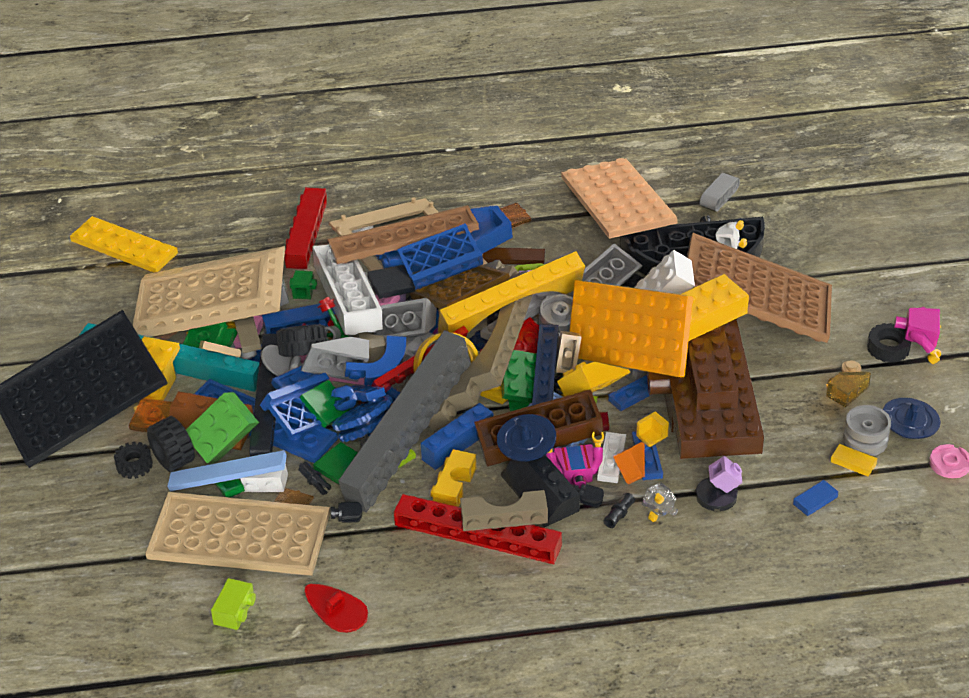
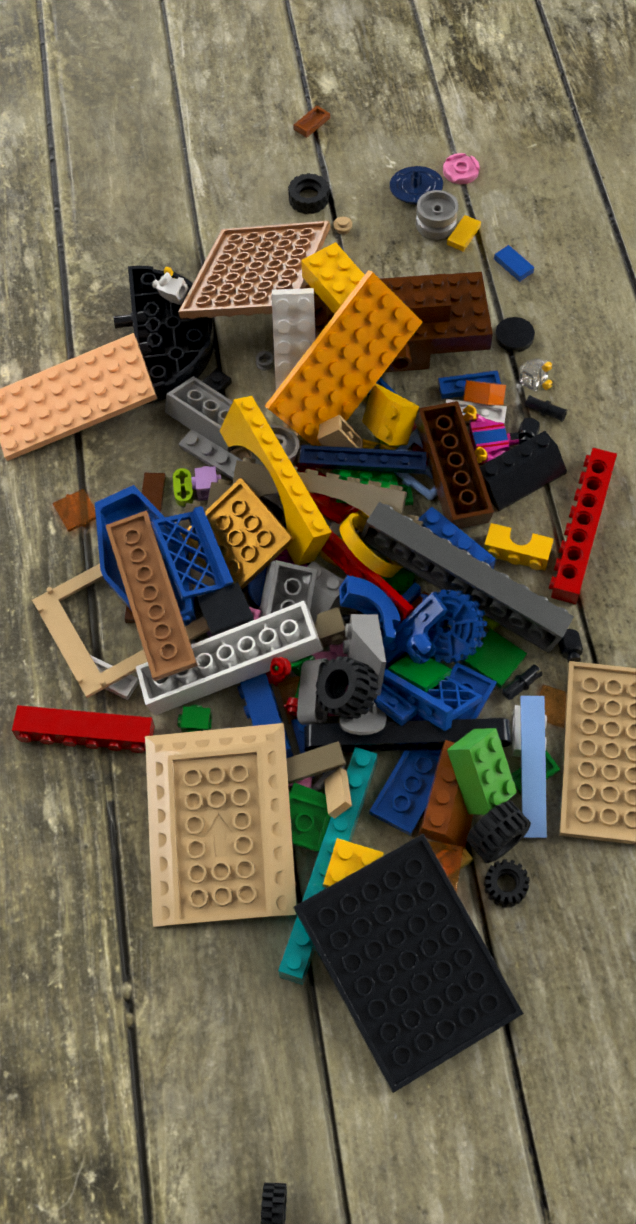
camera: 90 degrees left, 20 degrees up
yellow plate [70,216,178,273] -> none
dark tan arch [460,490,548,531] -> none
dark blue piece [497,414,556,461] -> none
yellow panel [636,411,669,447] -> none
light grey beam [700,173,740,212] -> none
lavender brick [709,456,742,493] -> none
clear yellow slope [826,372,871,408] -> none
dark pink torso [894,307,941,364] -> none

